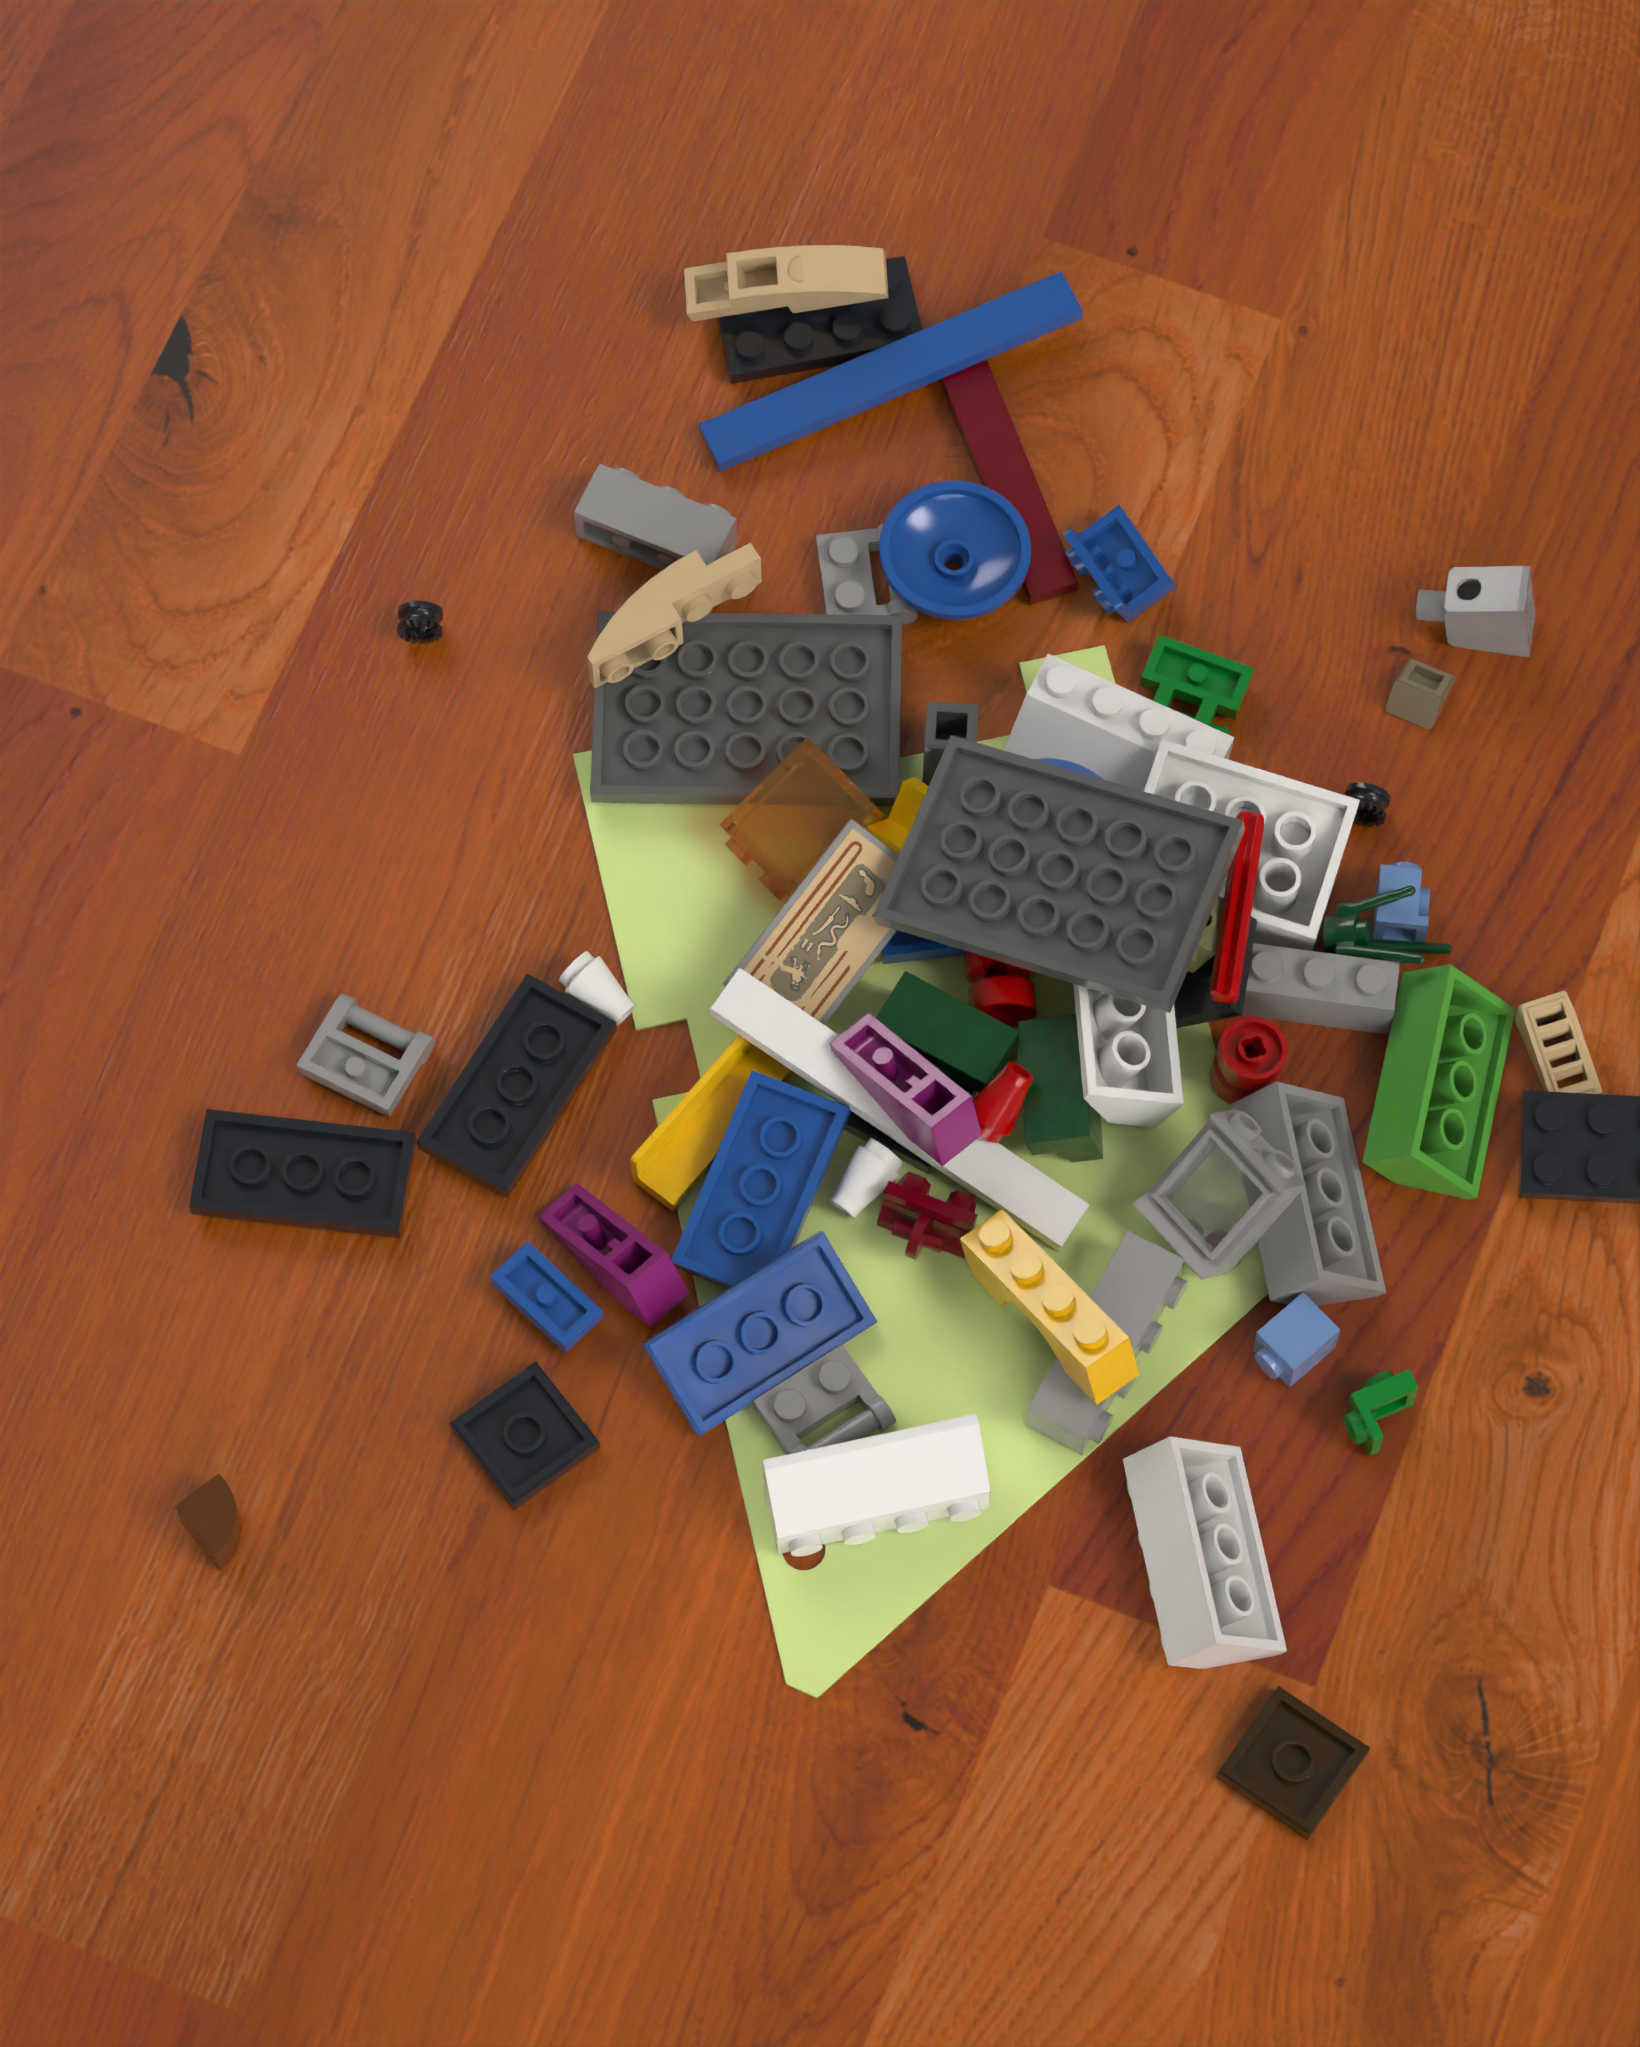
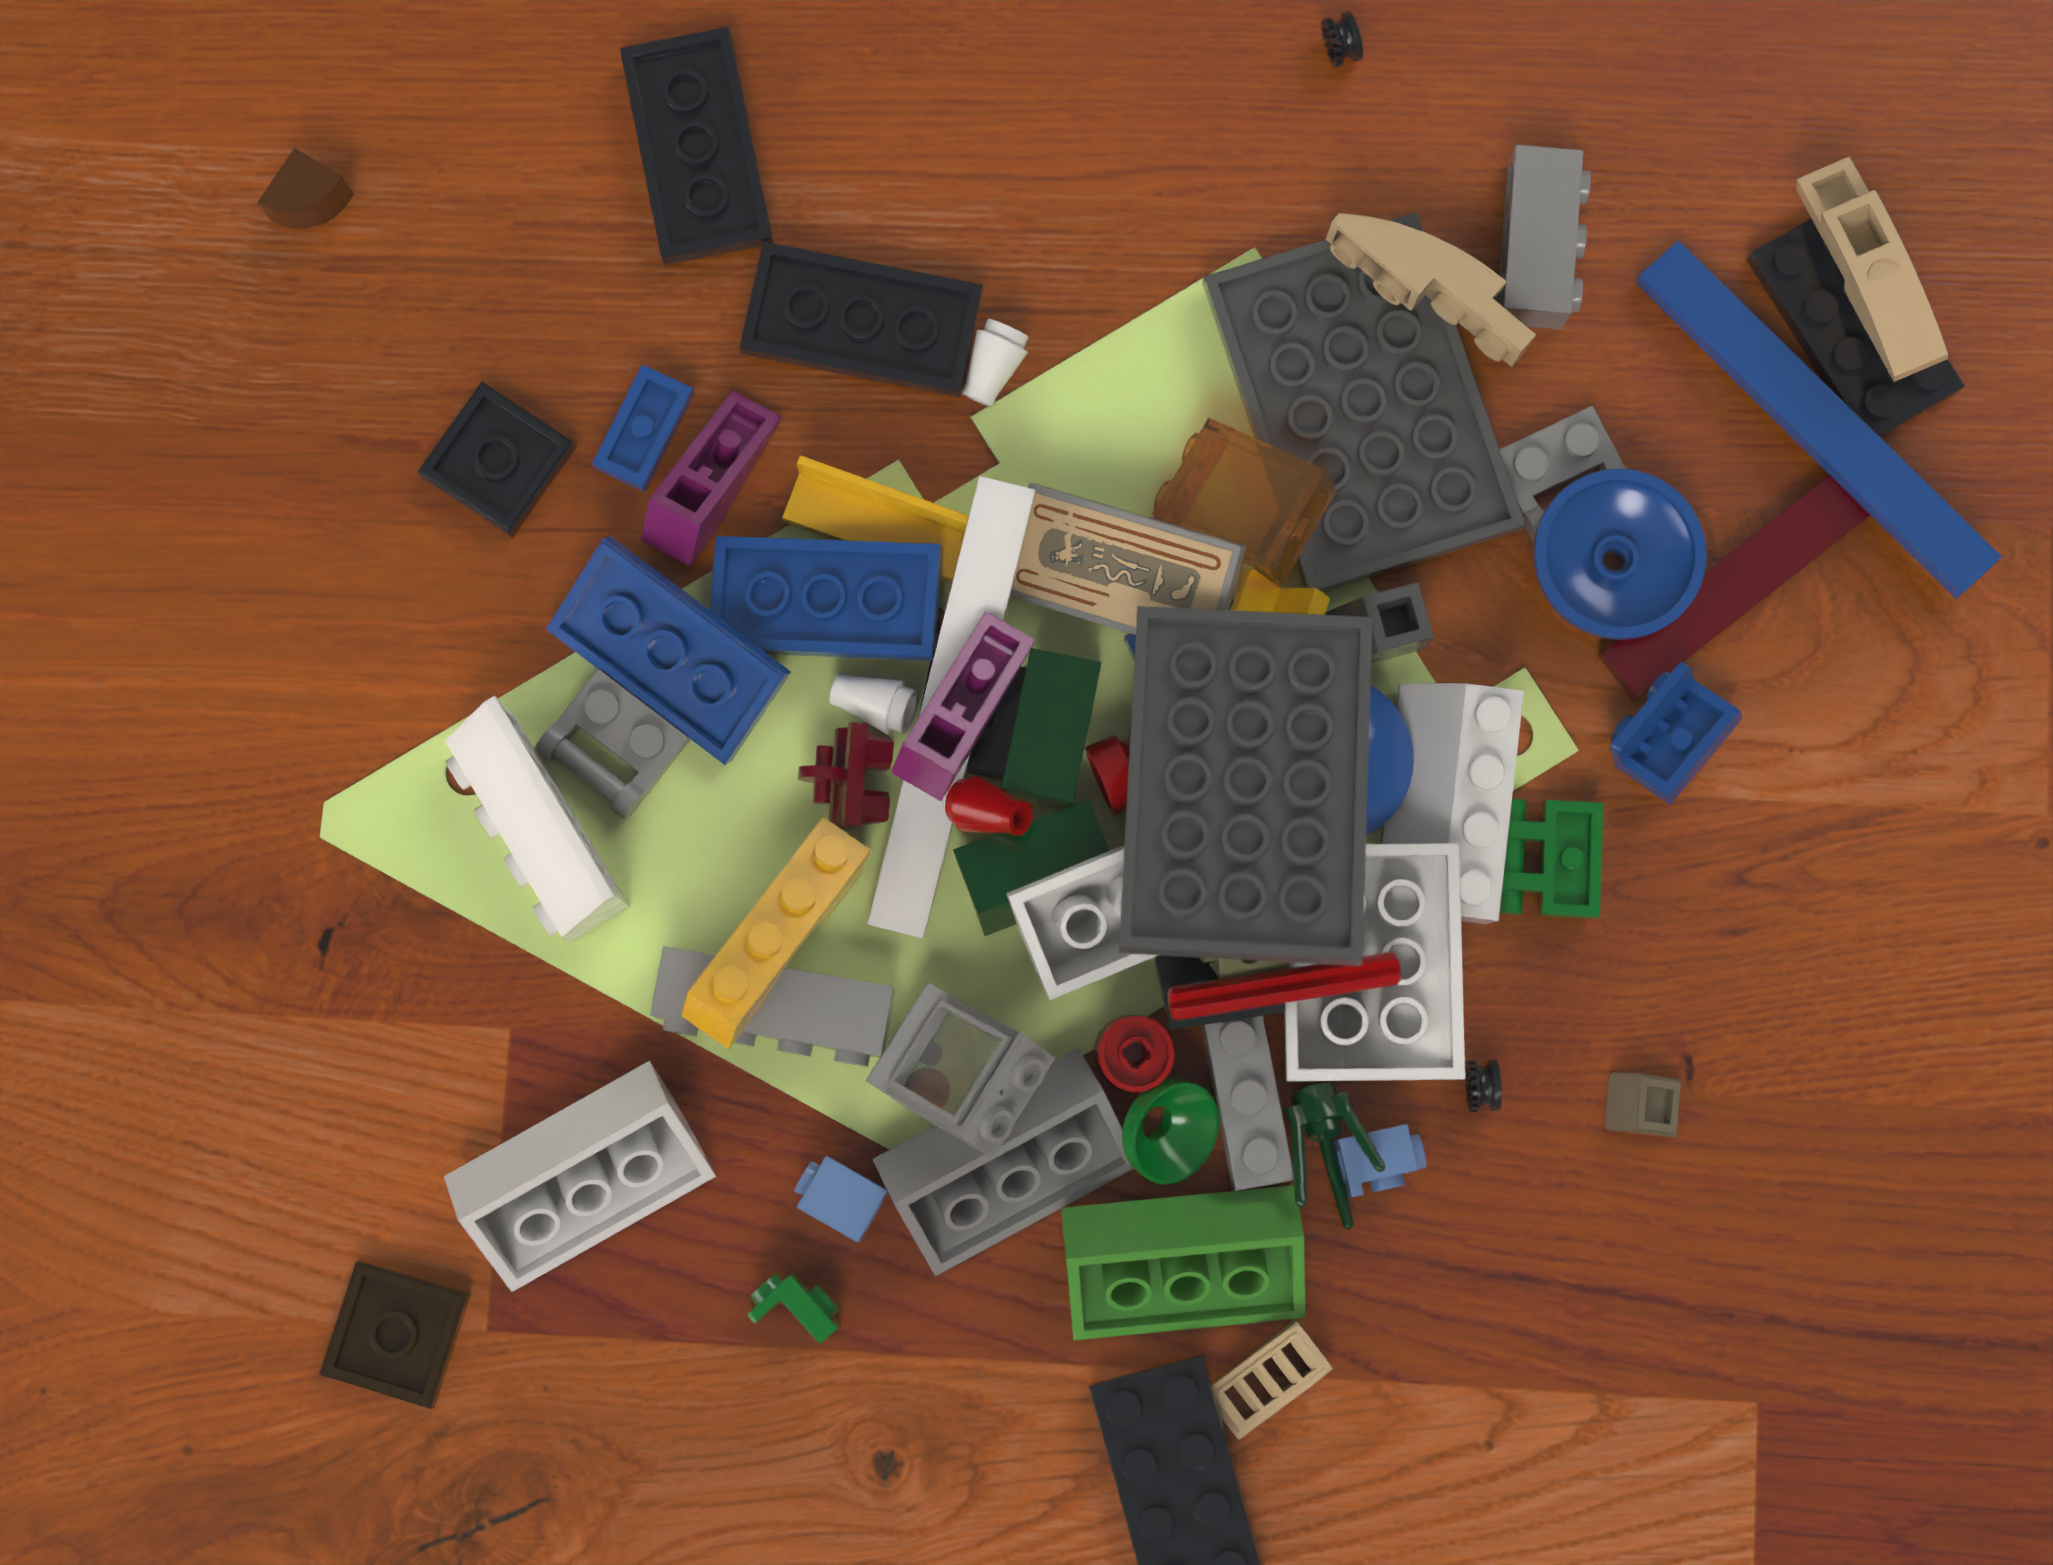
camera: 70 degrees right, 15 degrees up
light grey plate [297,993,435,1118] -> none
light grey torso [1416,566,1536,657] -> none
none -> green piece [1122,1078,1219,1184]

